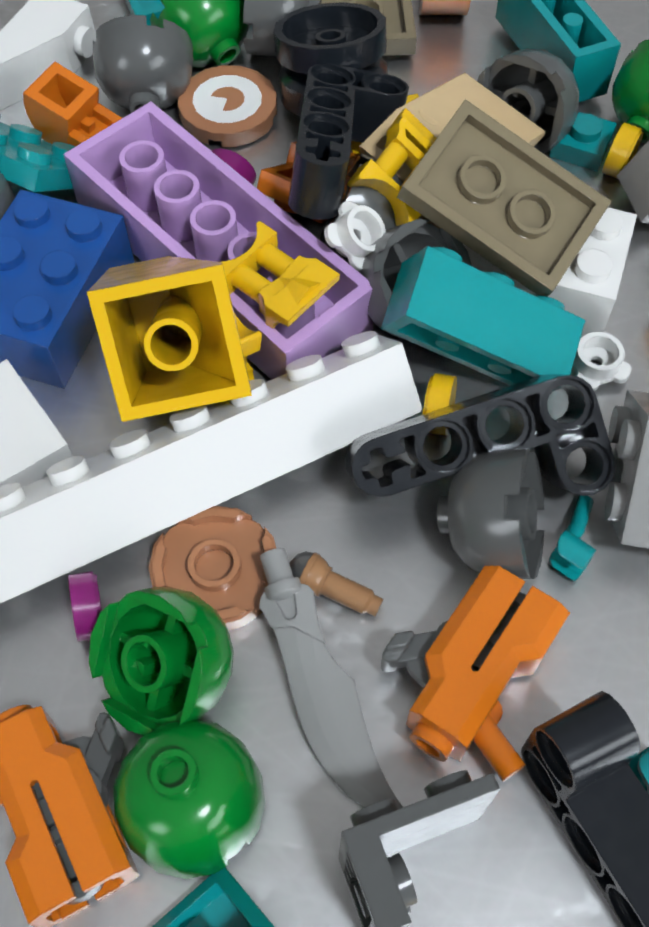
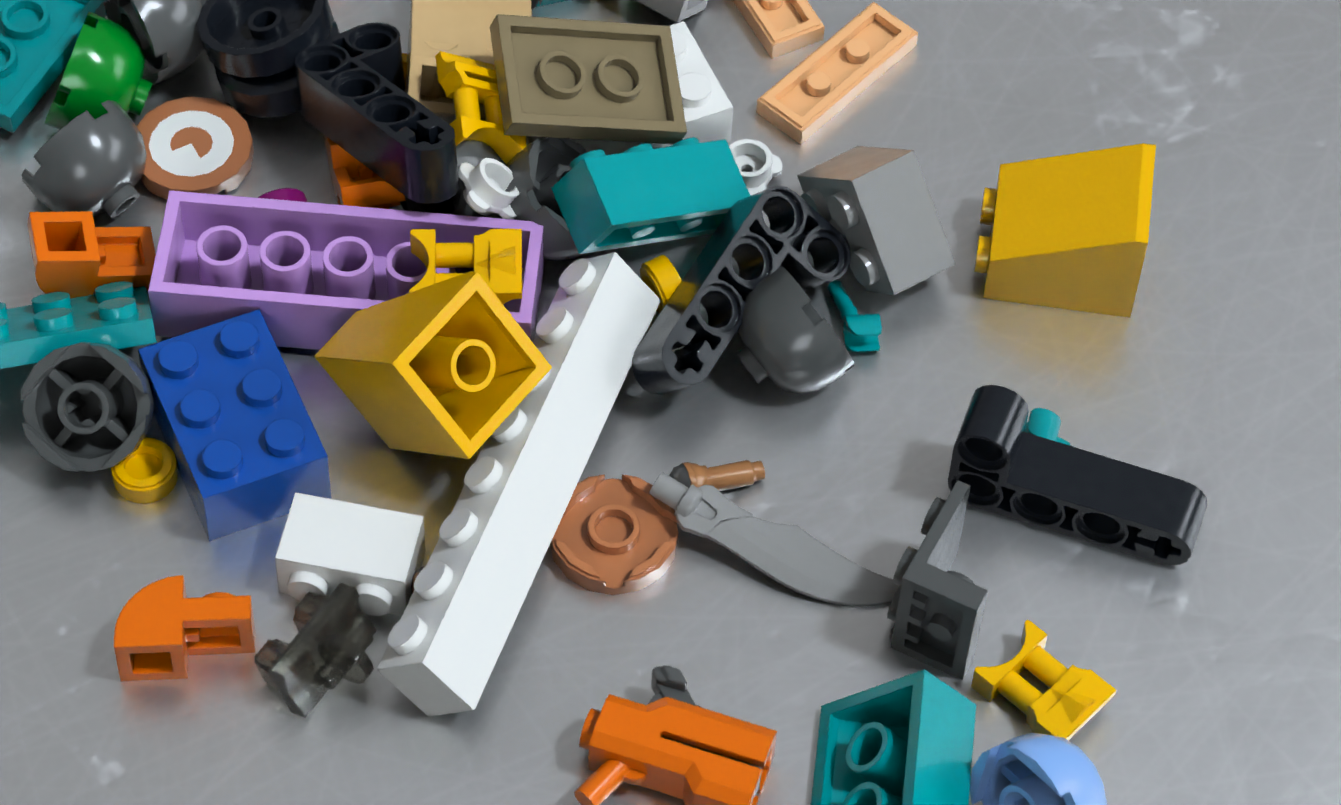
camera: 45 degrees left, 5 degrees down
magenta tile [68,571,102,642] -> none
green cylinder [89,587,234,736] -> none
green cylinder [113,719,265,879] -> none
orange piece [381,566,570,782] -> none

